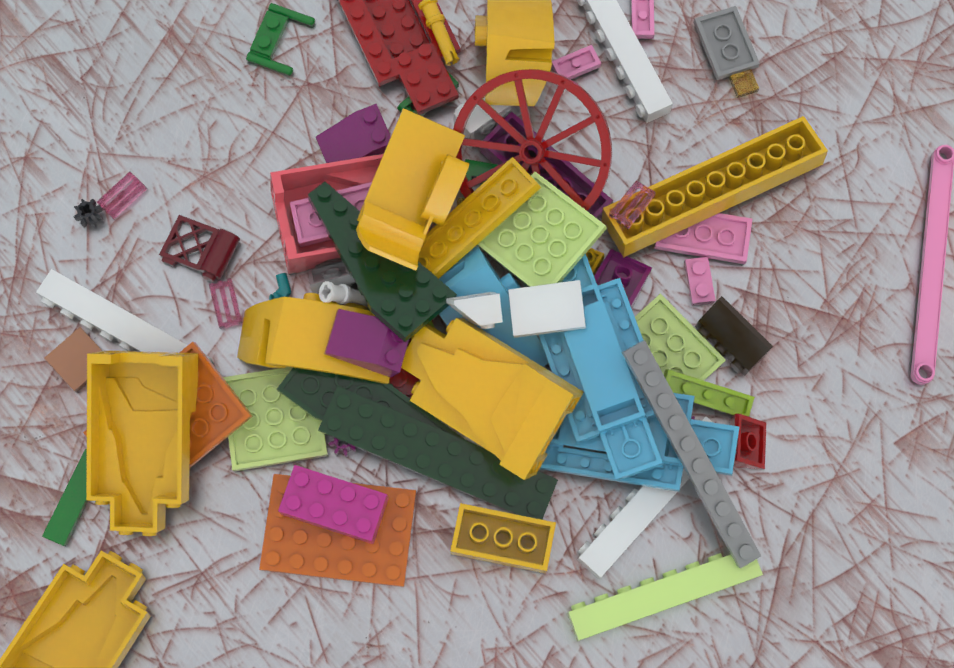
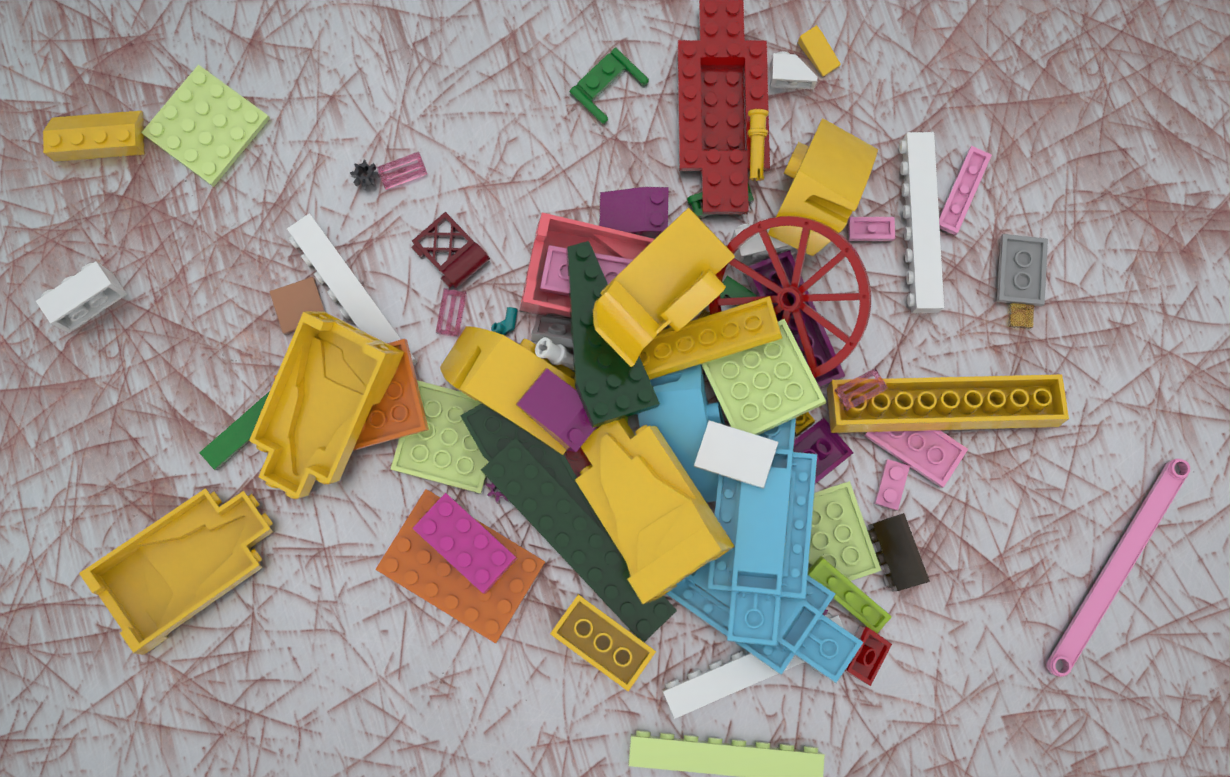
camera: 20 degrees right, 5 degrees up
white slope [446,292,503,329] -> none
light grey plate [621,340,761,568] -> none

